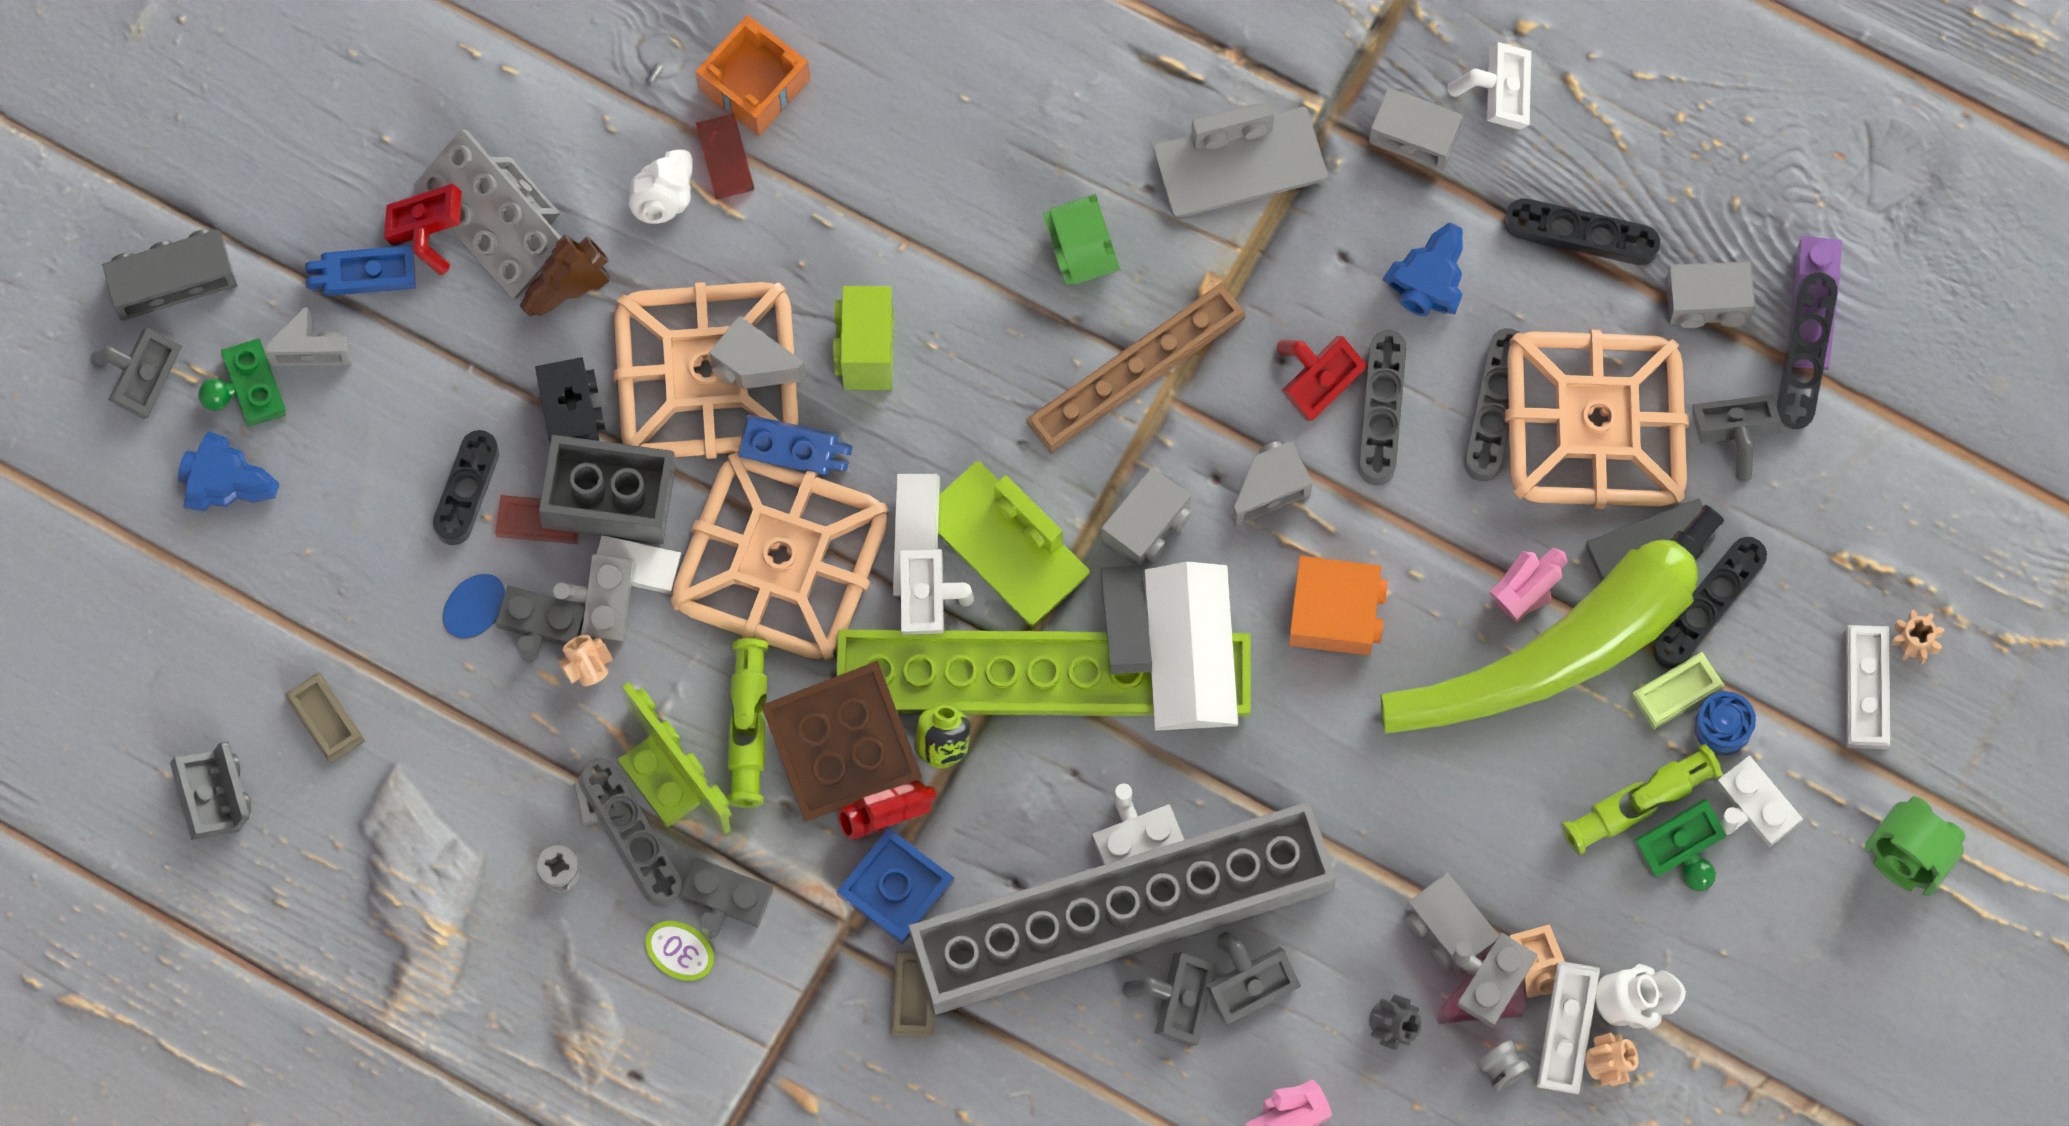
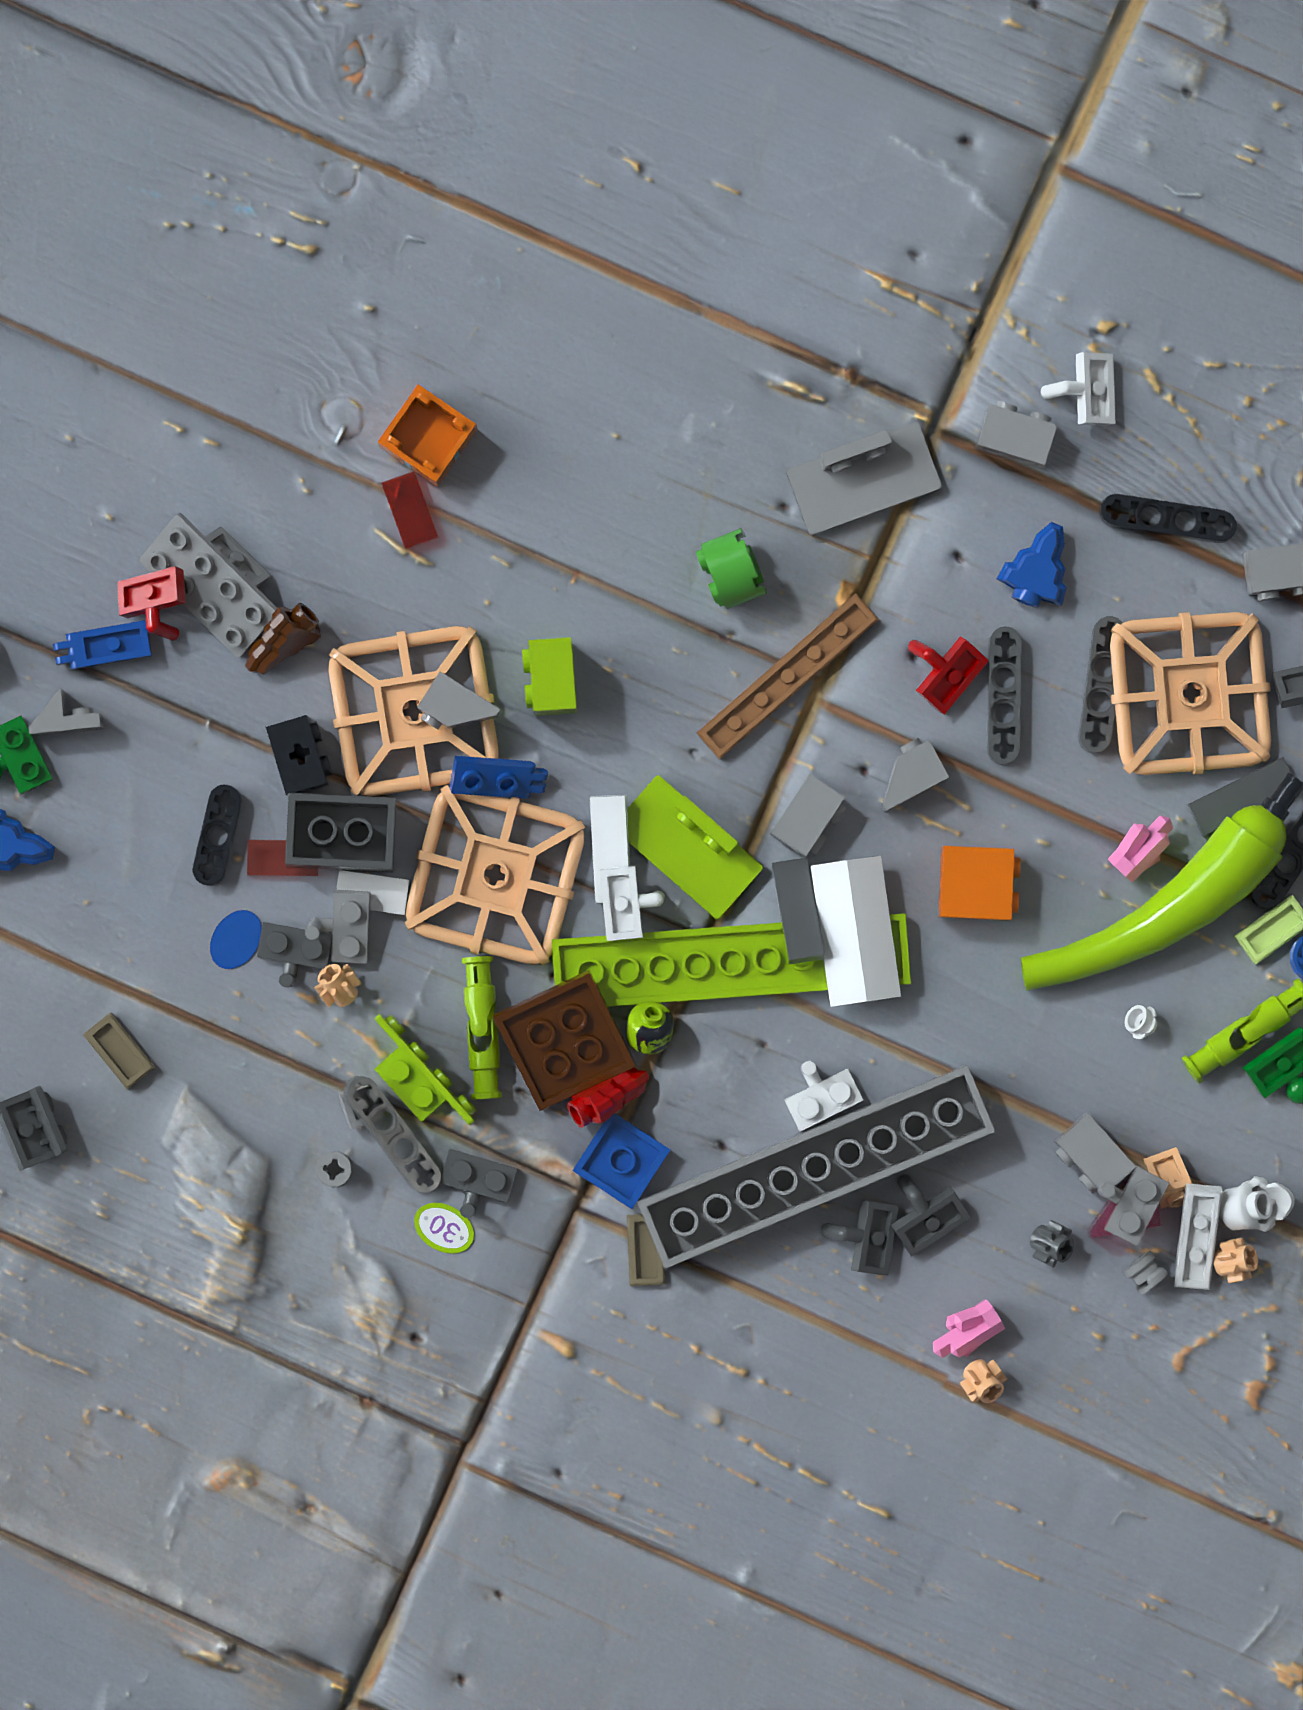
camera: 10 degrees left, 15 degrees up
white head [628,150,693,224] -> none
none -> white plate [1125,1005,1157,1039]

